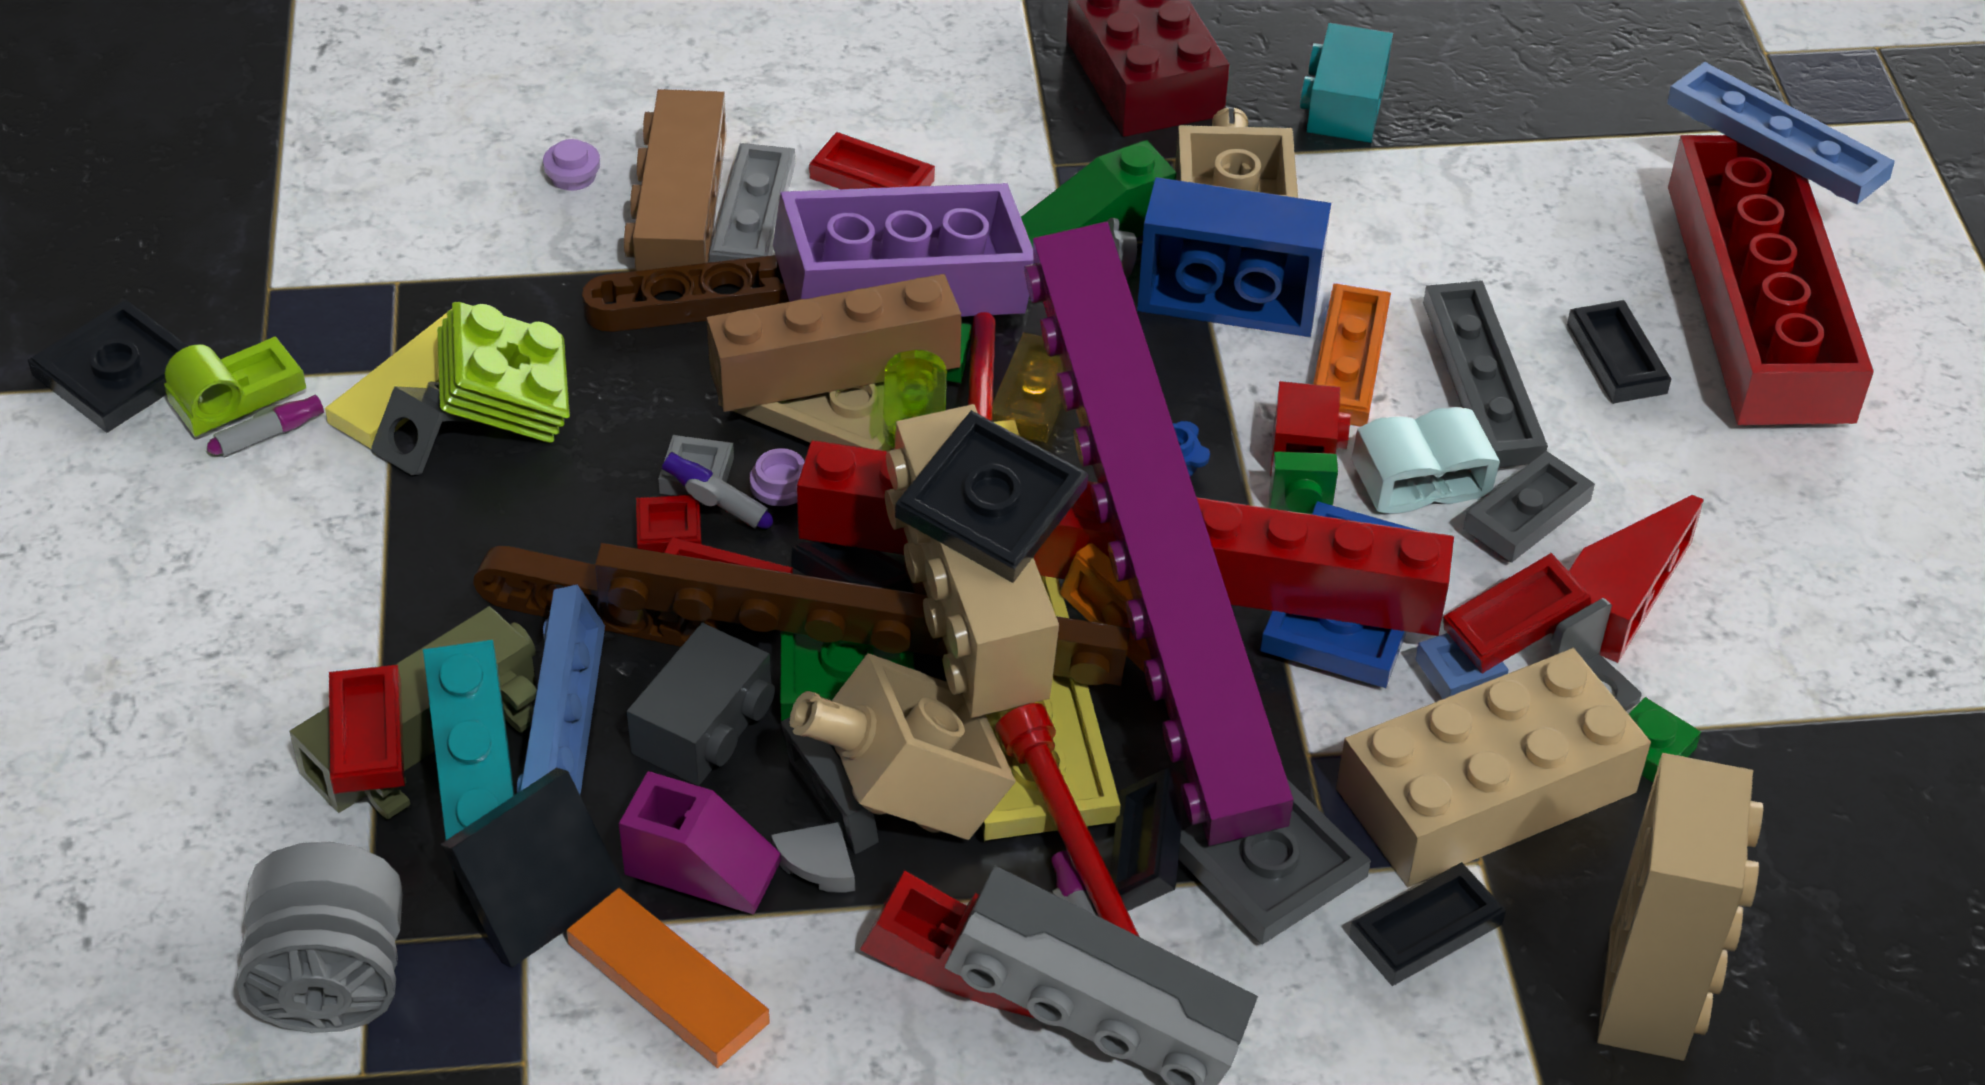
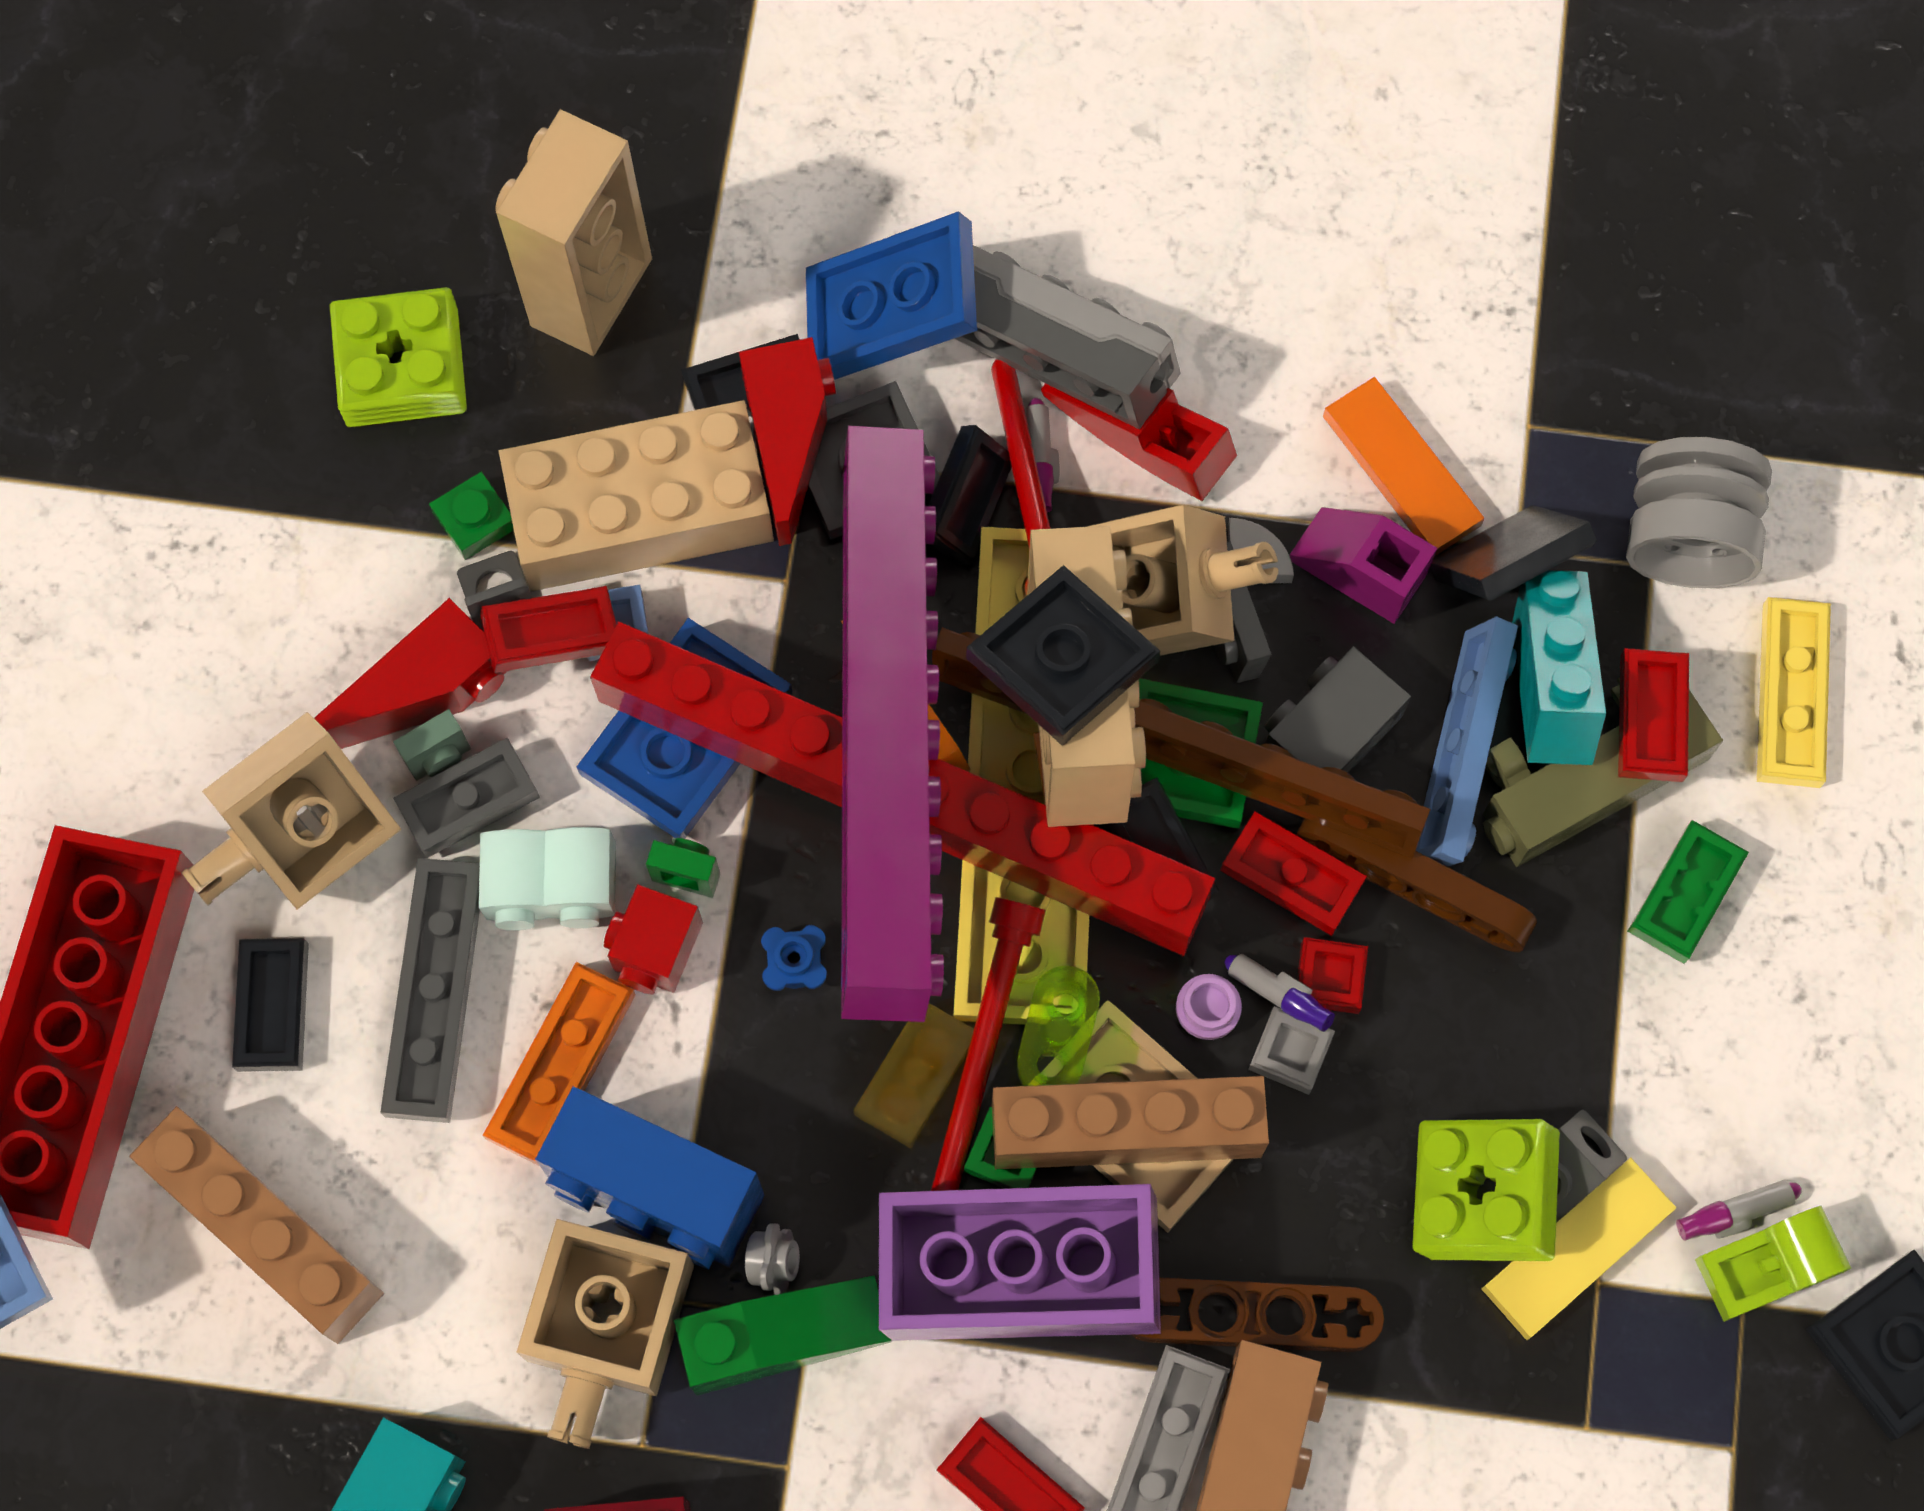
camera: 165 degrees left, 25 degrees up
none -> medium nougat brick [129,1106,385,1344]
none -> tan brick [181,712,402,910]
none -> lime brick [330,287,467,427]
none -> sand green plate [393,709,471,781]
none -> red slope [739,337,836,546]
none -> blue plate [806,211,977,380]
none -> green plate [1627,820,1749,964]
none -> light yellow tile [1756,597,1831,788]

